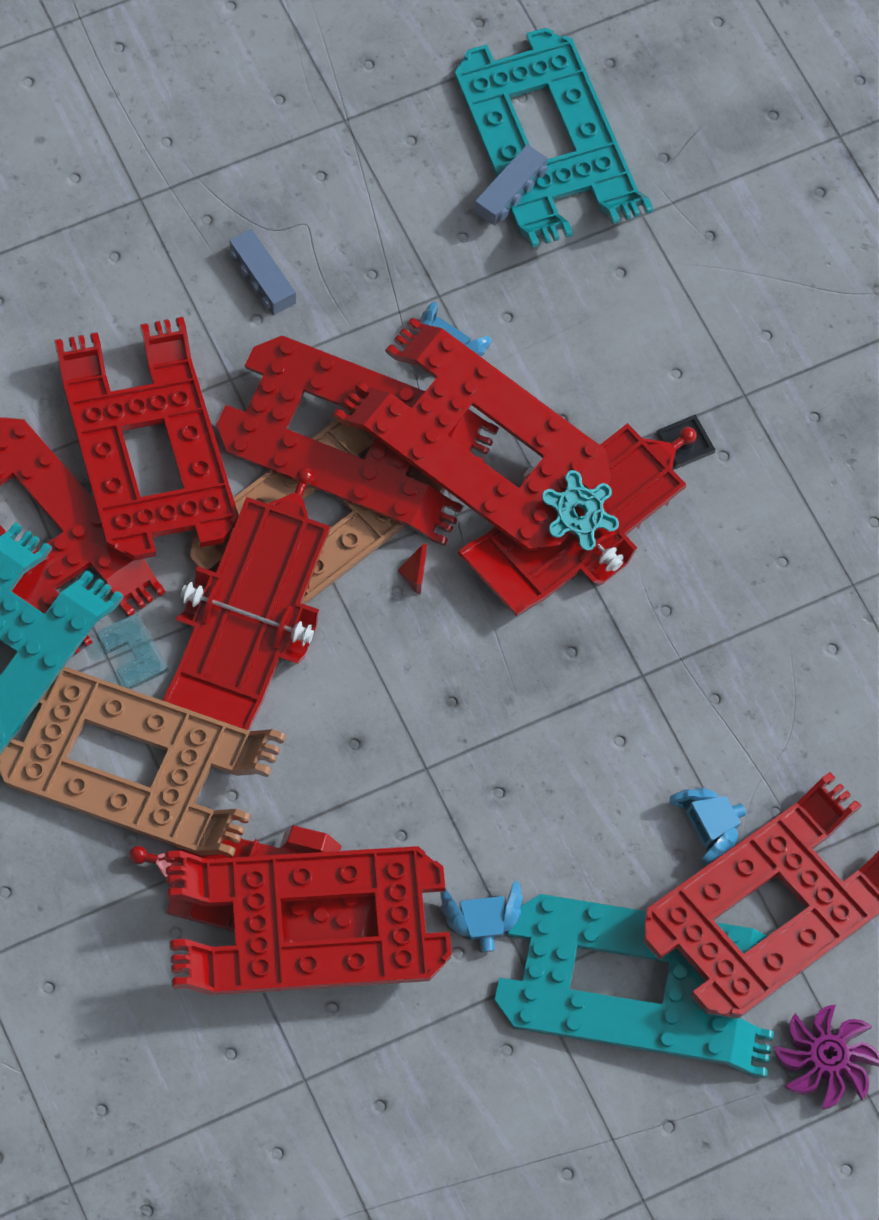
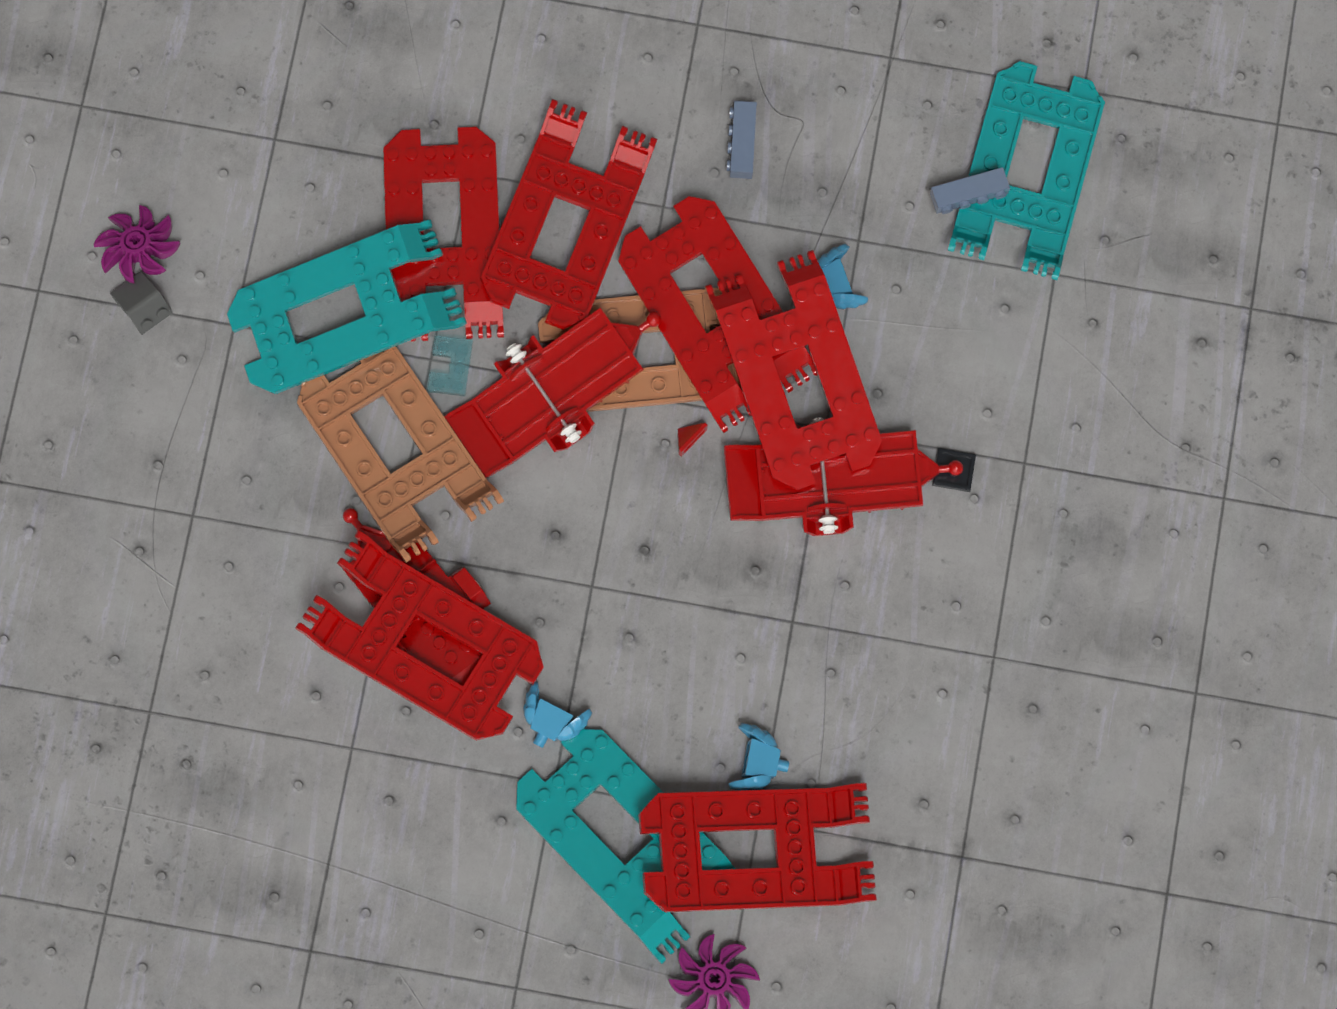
camera: 35 degrees right, 10 degrees up
teal plate [542,470,619,551] -> none

